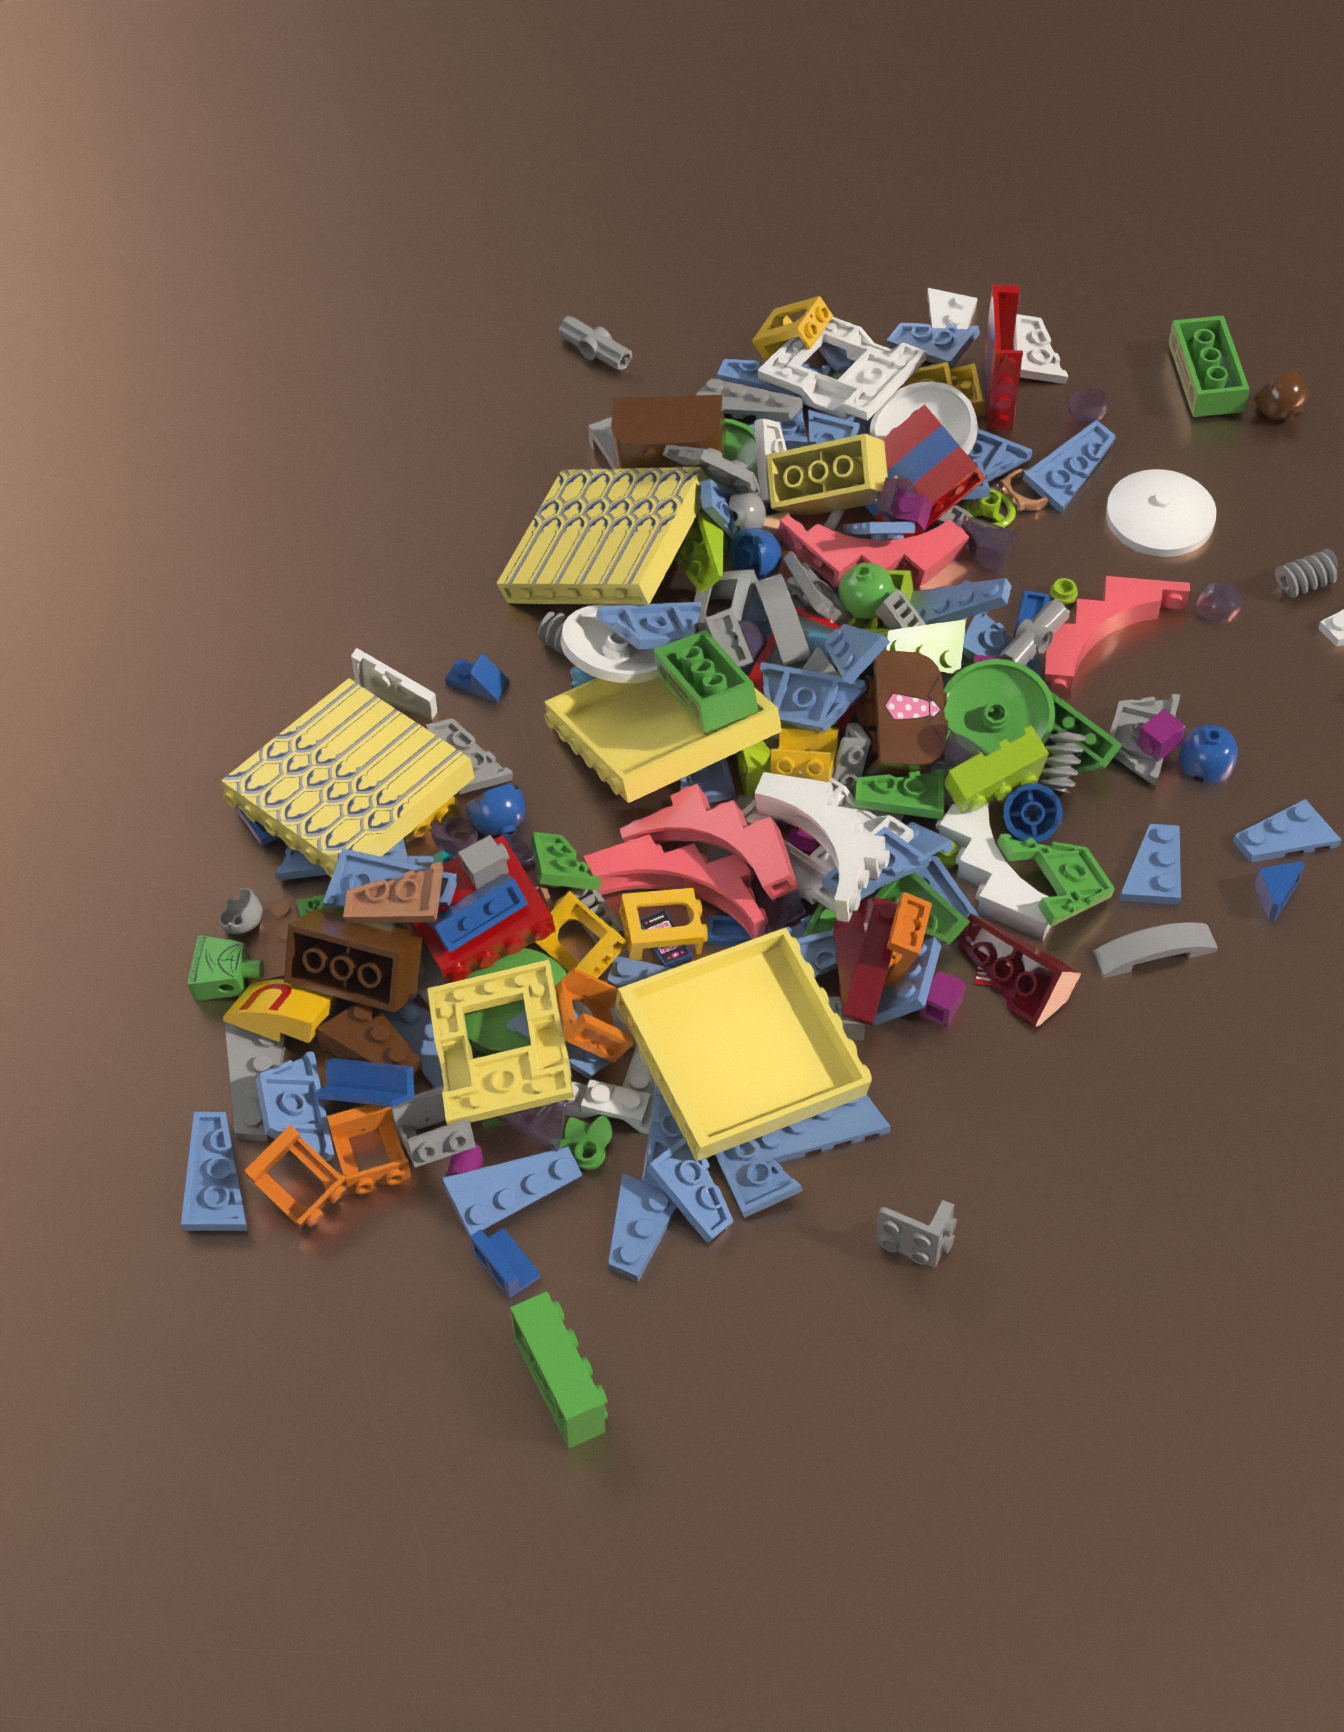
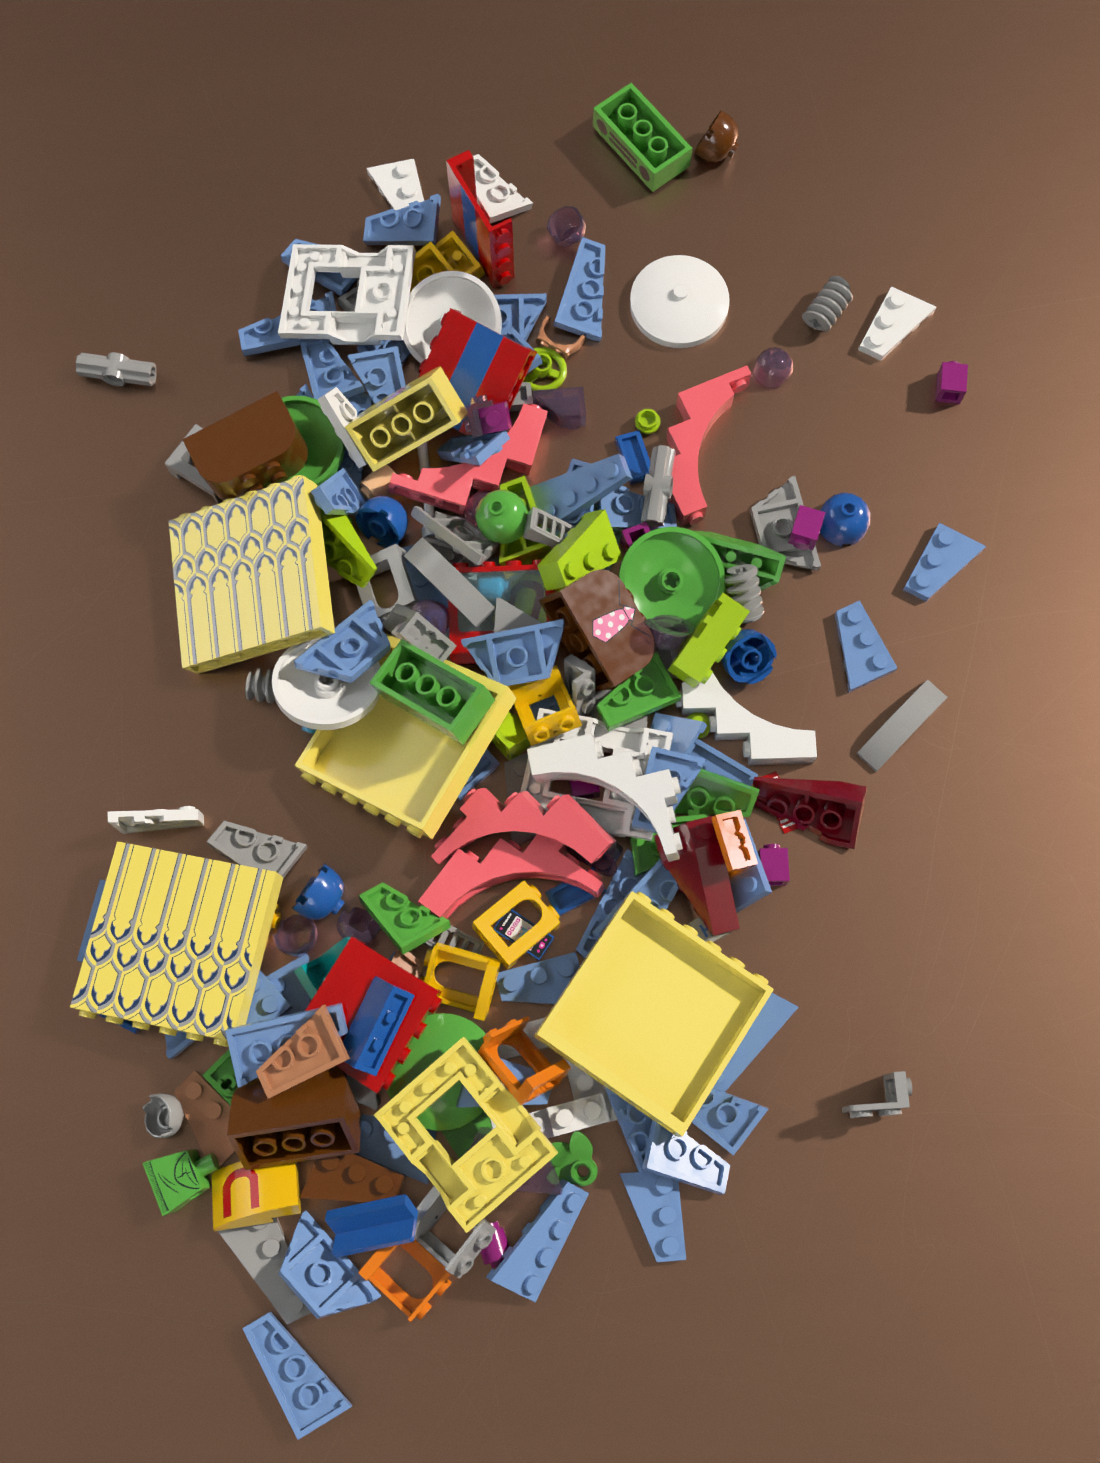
camera: 30 degrees left, 20 degrees up
orange panel [244,1125,347,1229] -> none
blue slope [445,654,509,703] -> none
light grey brick [458,835,510,890] -> none
blue panel [470,1229,540,1298] -> none
bright green brick [510,1291,608,1449] -> none
light grey wing [662,445,761,496] -> none
light grey wing [696,378,803,422] -> none
light grey hair [728,492,766,530] -> none
yellow panel [752,296,833,361] -> none
medium blue wing [825,624,890,685] -> none
bright green wing [997,834,1115,926] -> none
blue slope [1254,861,1305,922] -> none

